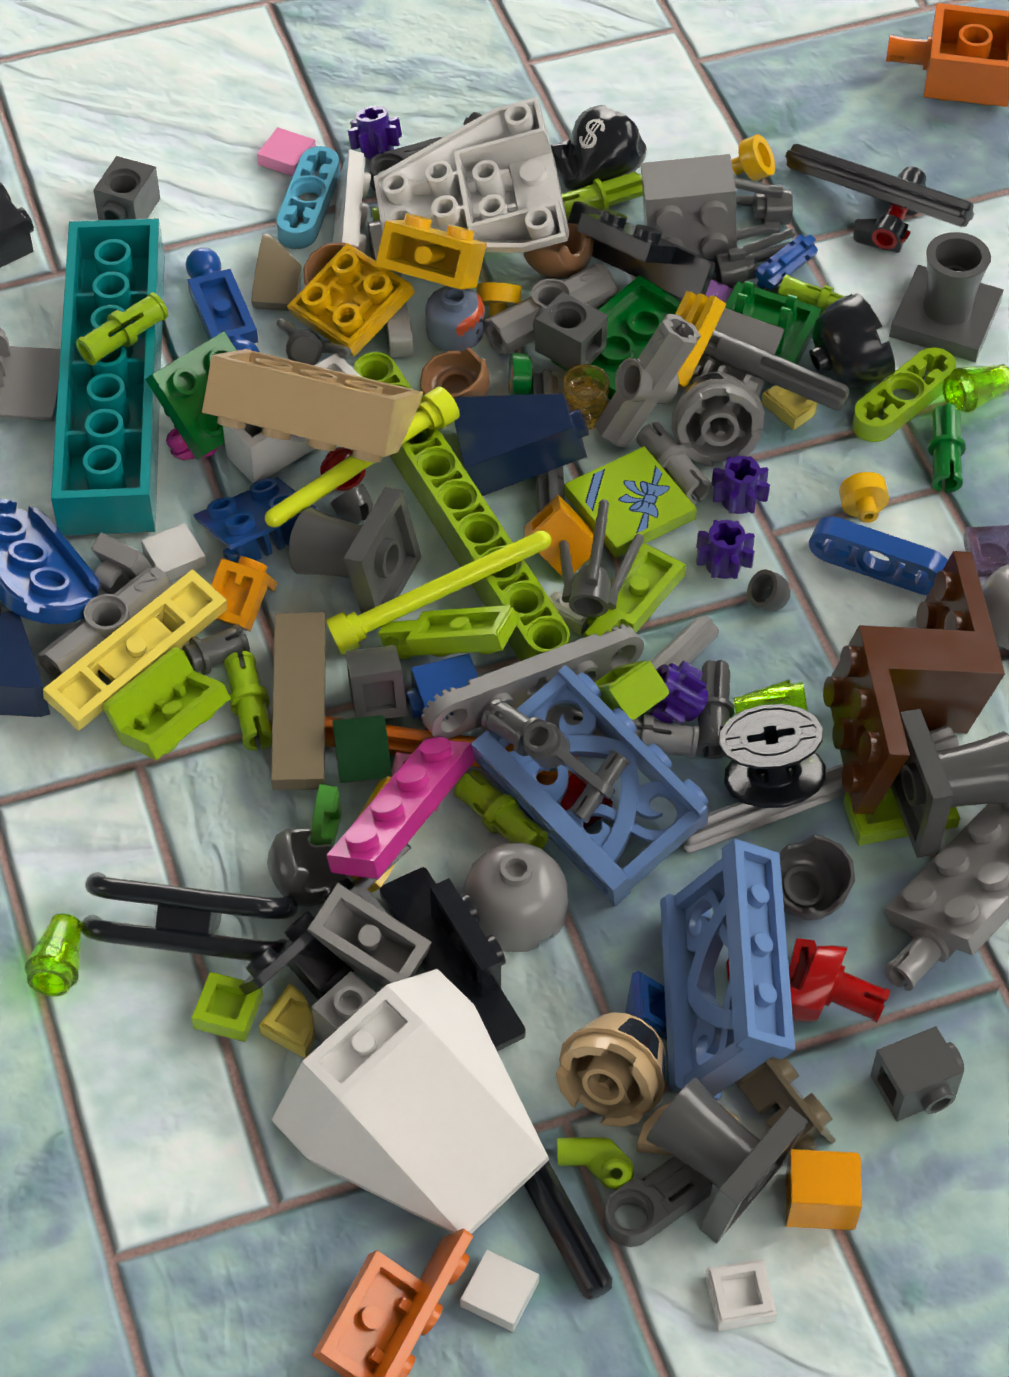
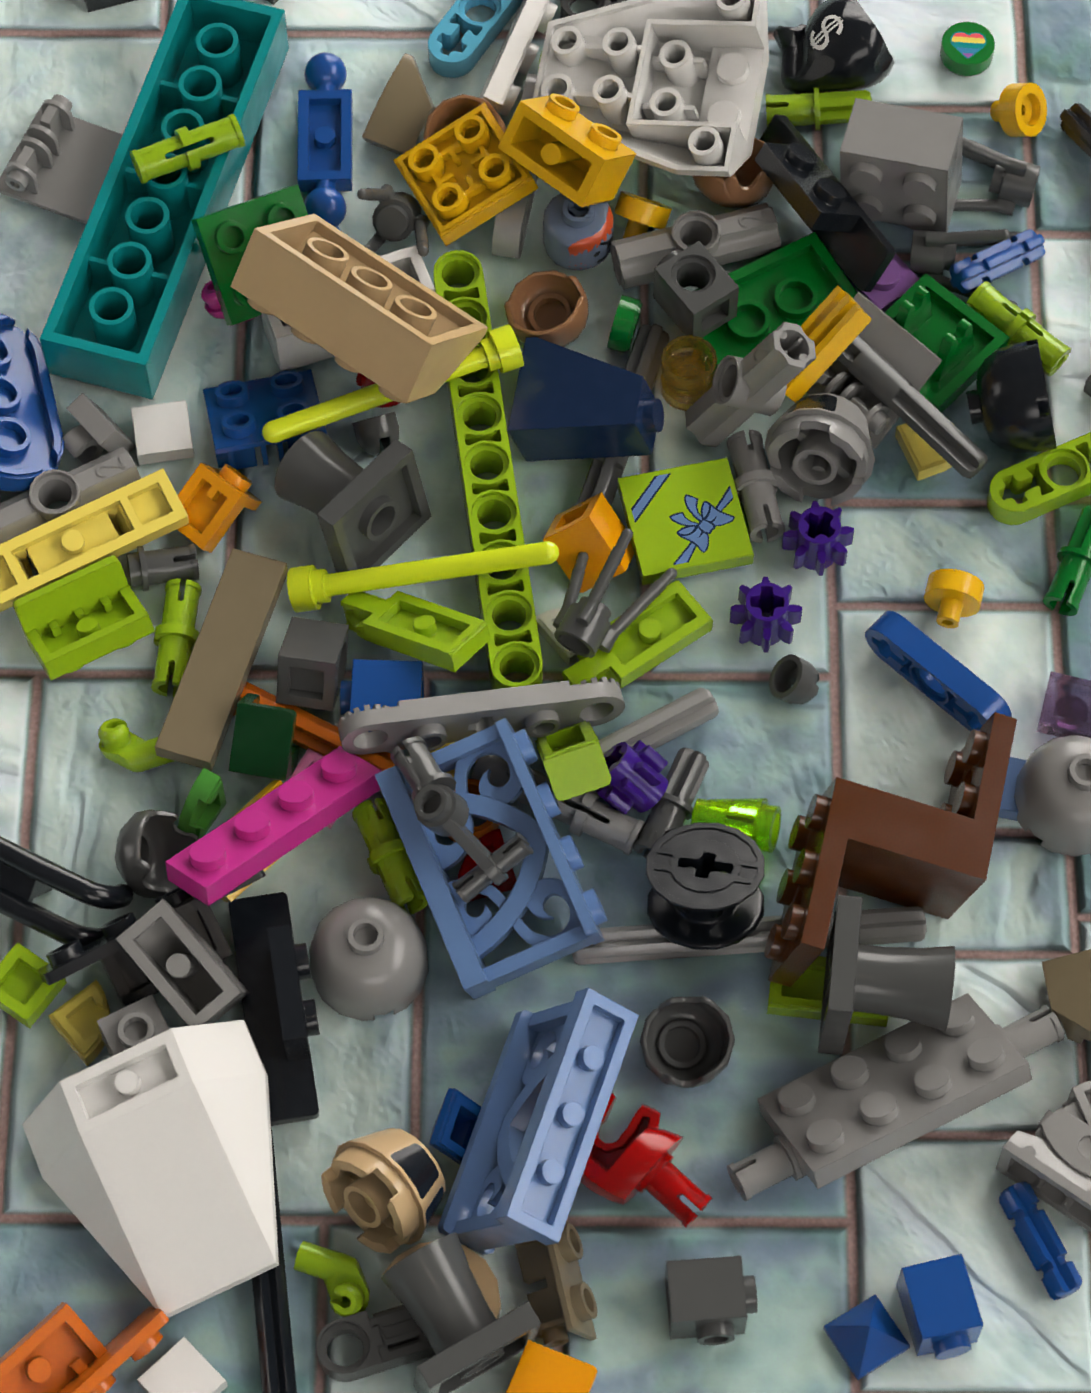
camera: 20 degrees right, 10 degrees up
none -> lime arm [98,718,174,773]
none -> green tile [940,22,995,76]

